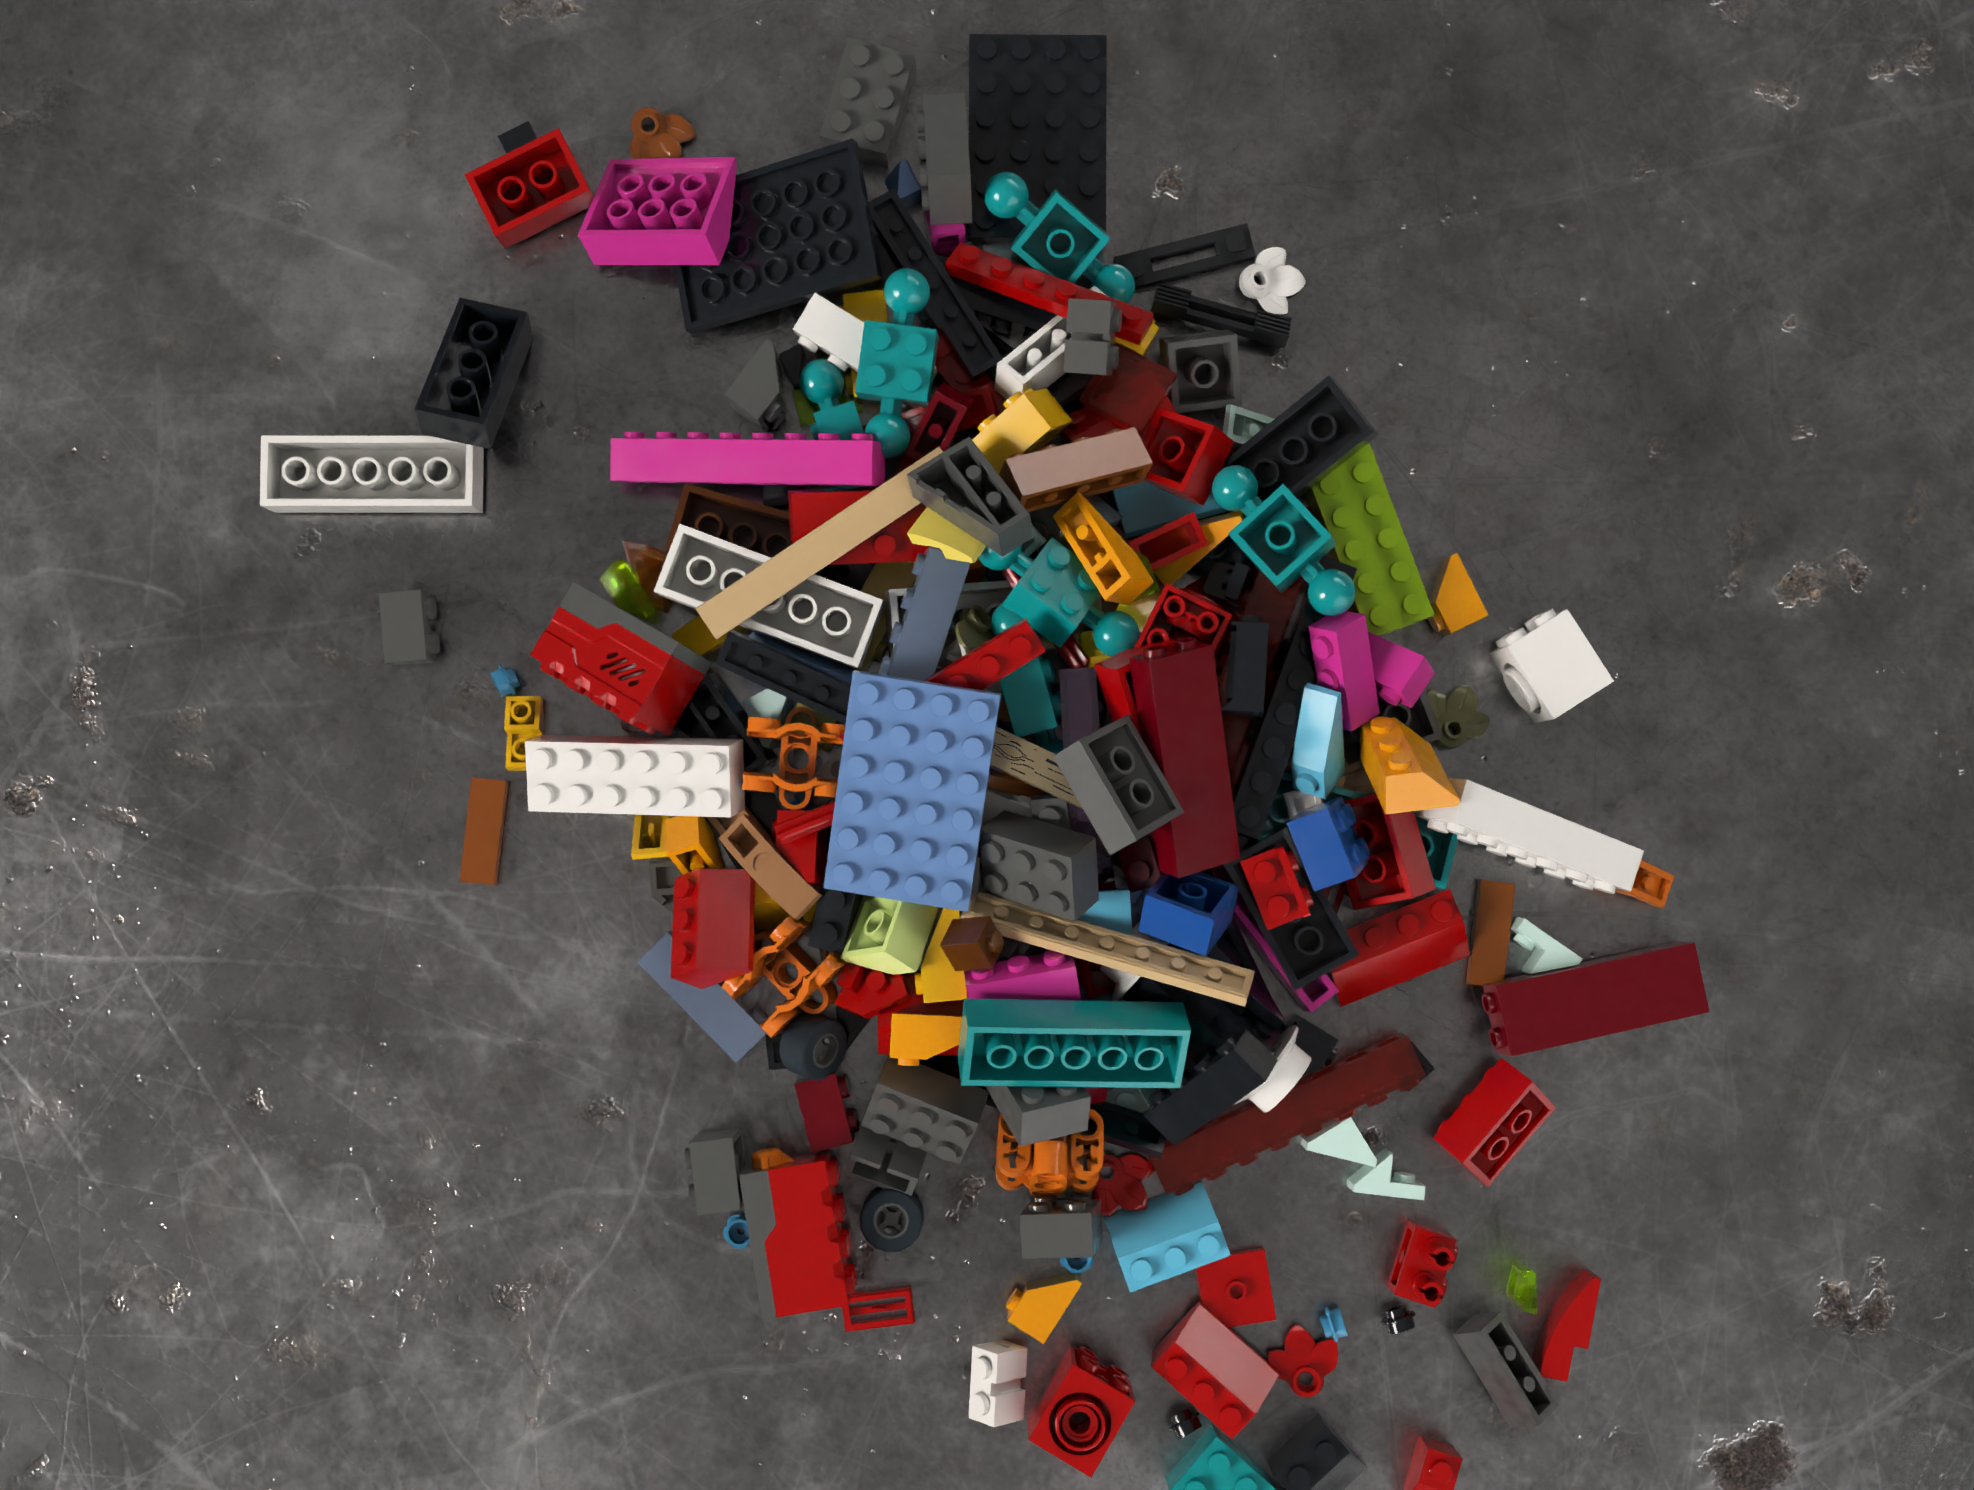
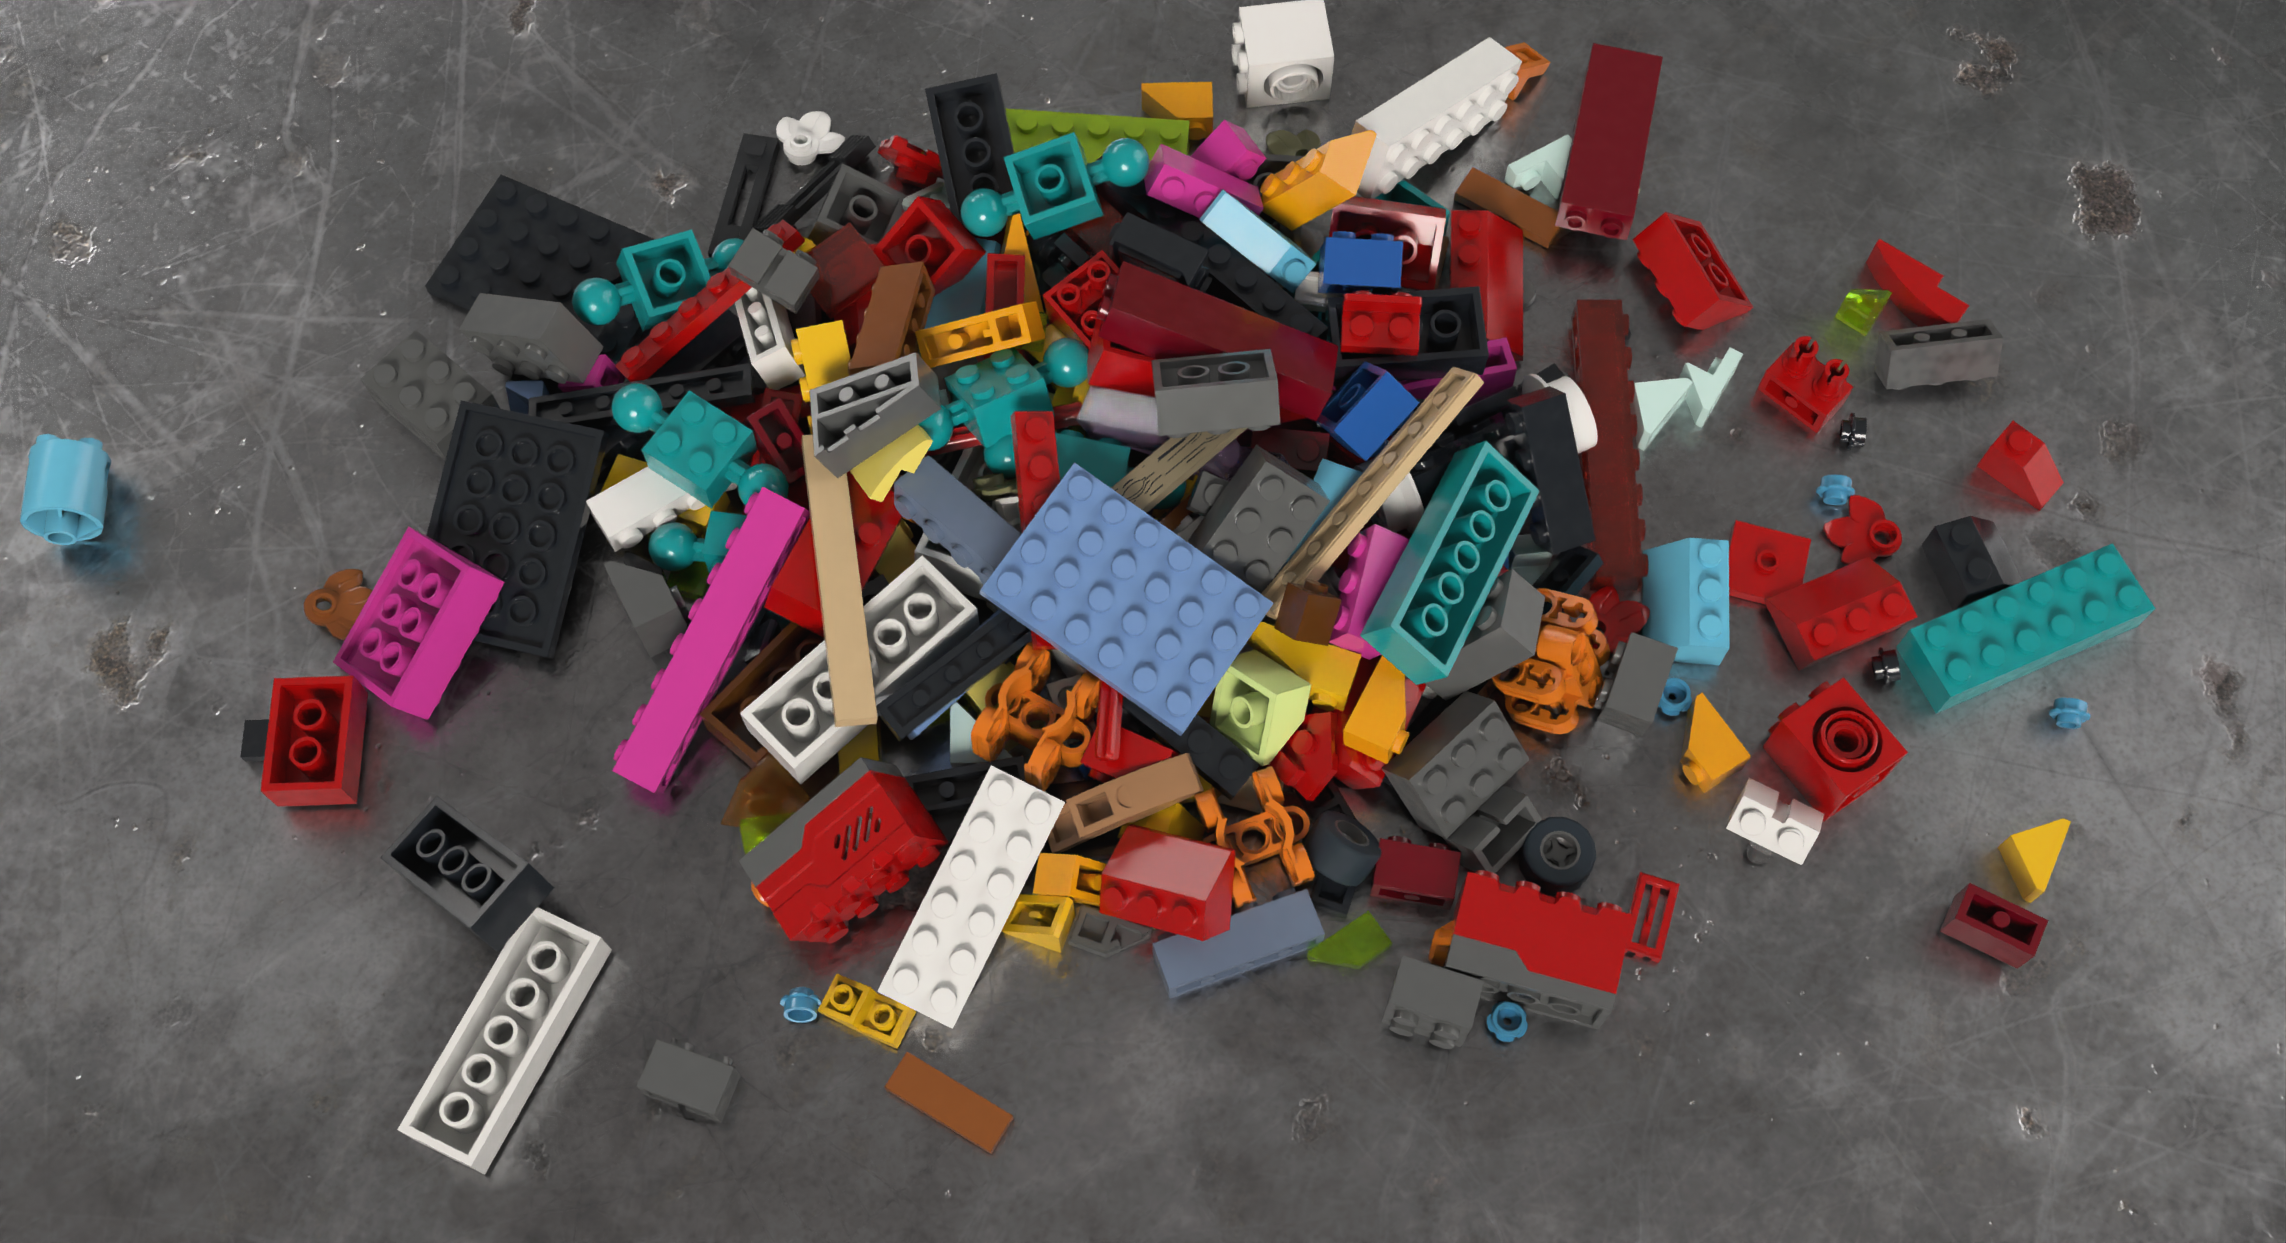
camera: 60 degrees left, 20 degrees down
none -> red plate [877,135,944,188]
none -> clear neon green tile [1307,910,1393,969]

